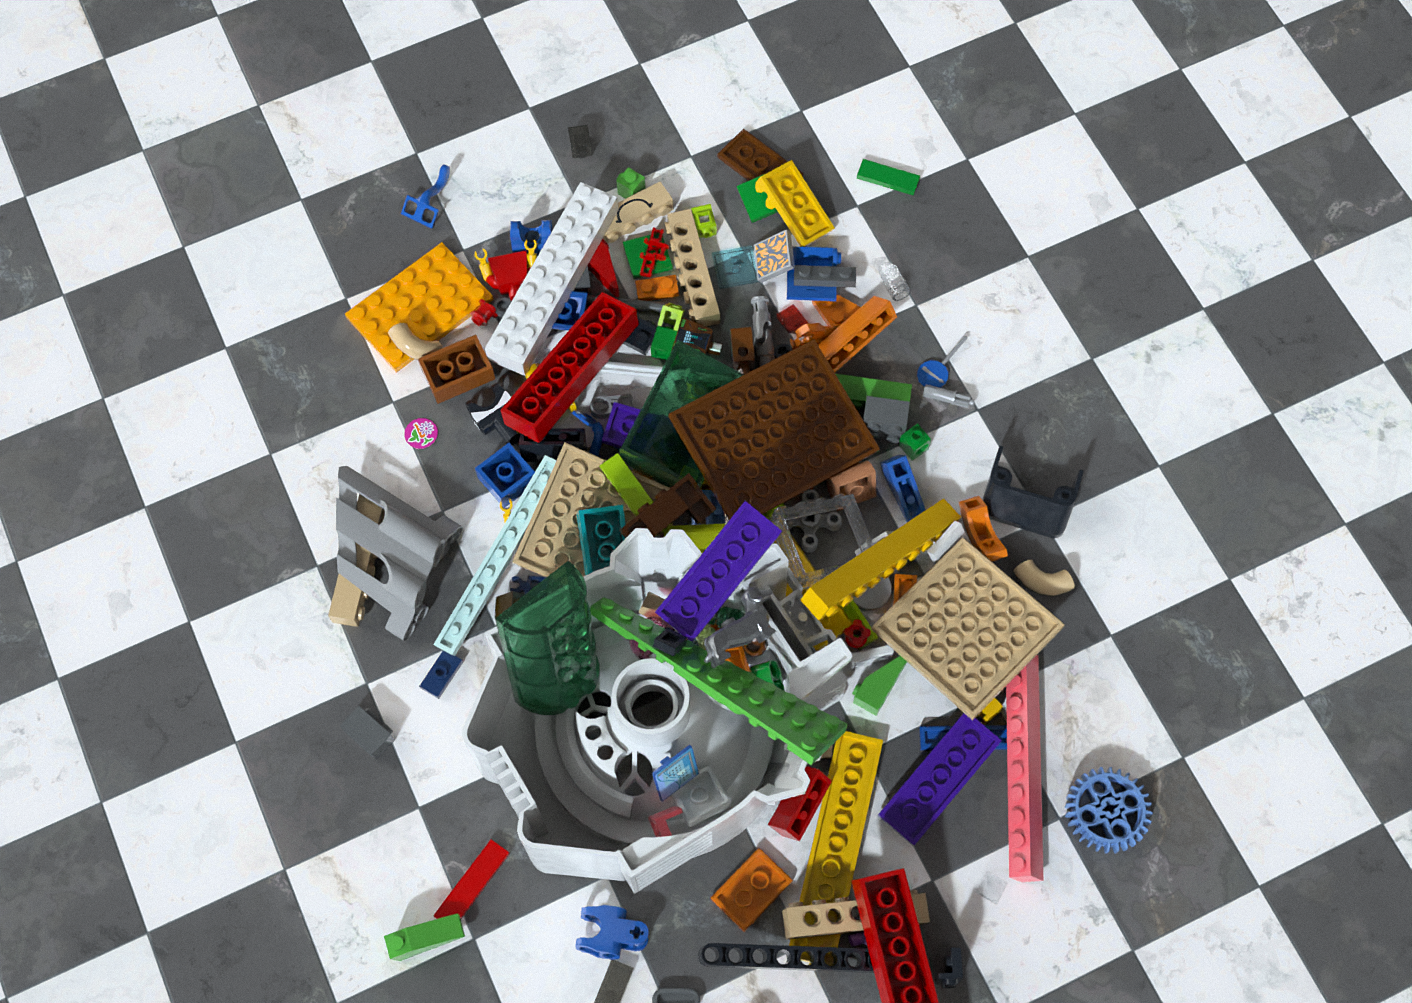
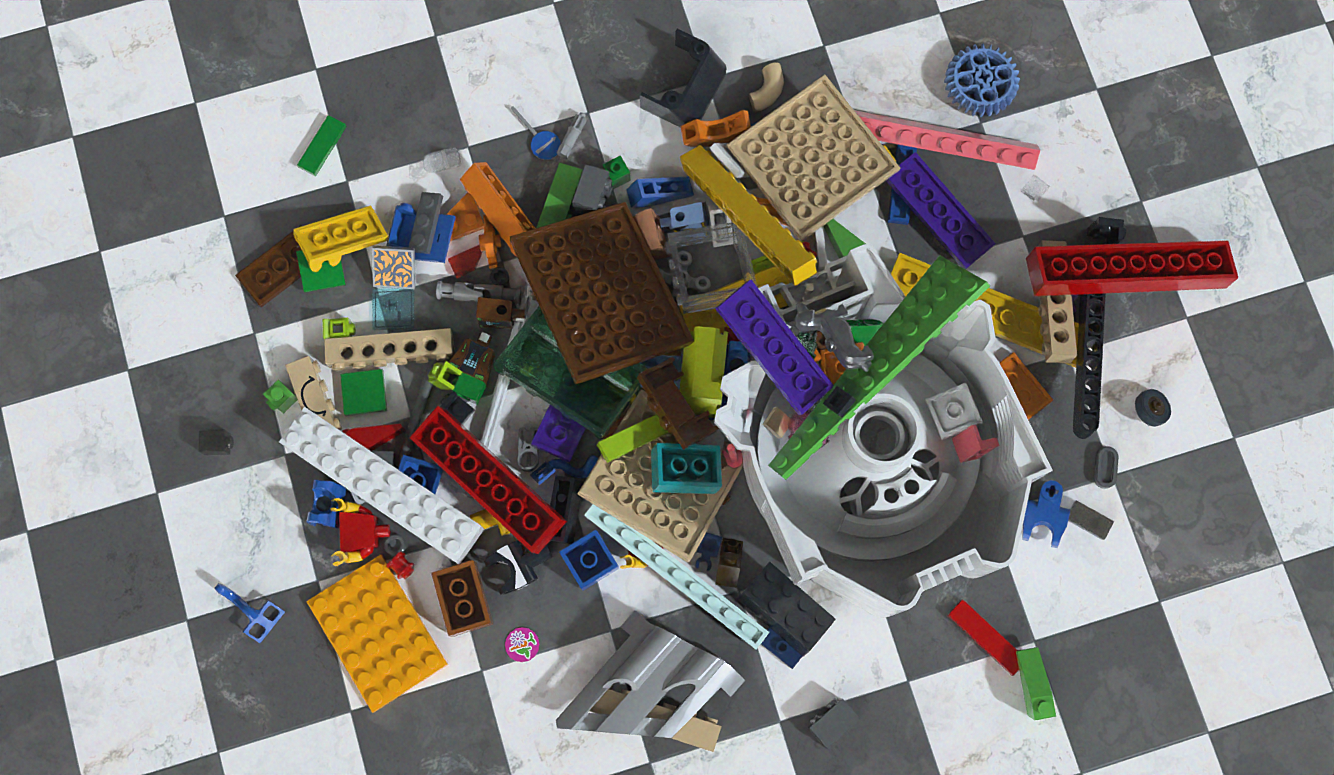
camera: 85 degrees left, 10 degrees up
tan cylinder [388,323,443,360] -> none
clear green container [495,561,600,715] -> none
orange plate [635,275,679,301] -> none
red piece [640,227,669,277] -> none
piece [652,744,699,802] -> none
none -> light blue torso [660,202,709,236]
none -> black brick [738,562,836,657]

